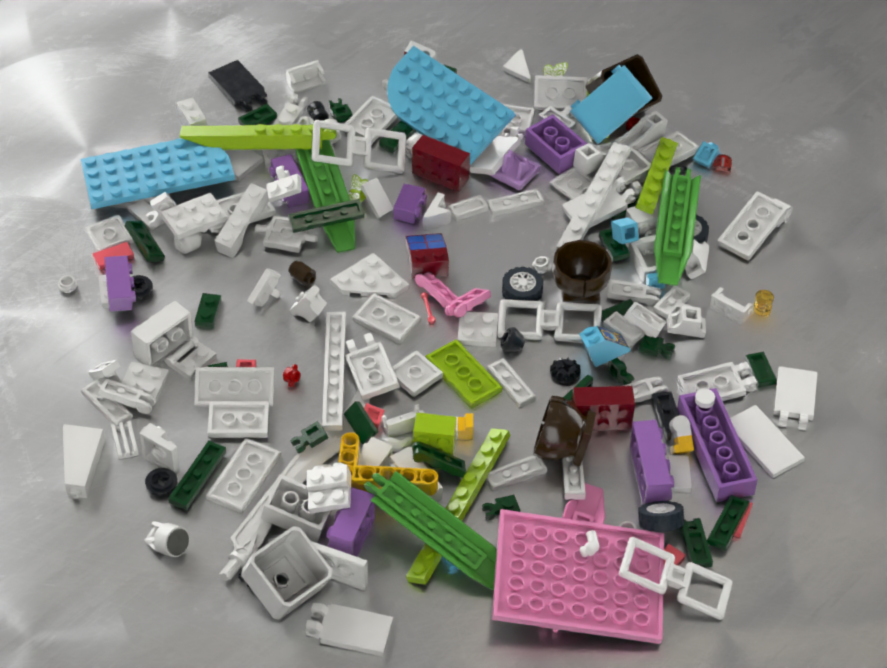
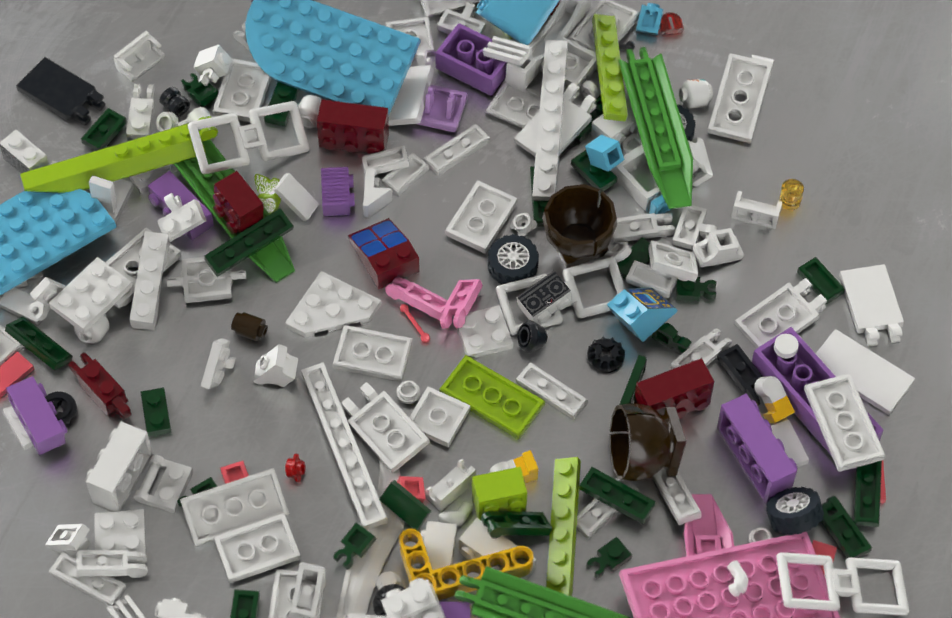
camera: 20 degrees left, 10 degrees up
none -> dark red hinge [68,352,132,421]
none -> white tile [89,176,117,213]
none -> white brick [193,45,232,86]
none -> dark red brick [213,171,264,235]
none -> white slope [291,562,326,617]
none -> white tile [362,145,410,175]
none -> white plate [397,380,420,404]
none -> white plate [445,180,518,254]
none -> white tile [483,36,532,66]
none -> brick [516,271,572,324]
none -> dark green plate [579,467,656,524]
none -> white tile [604,241,632,262]
none -> white head [679,79,713,108]
none -> white tile [804,373,886,472]

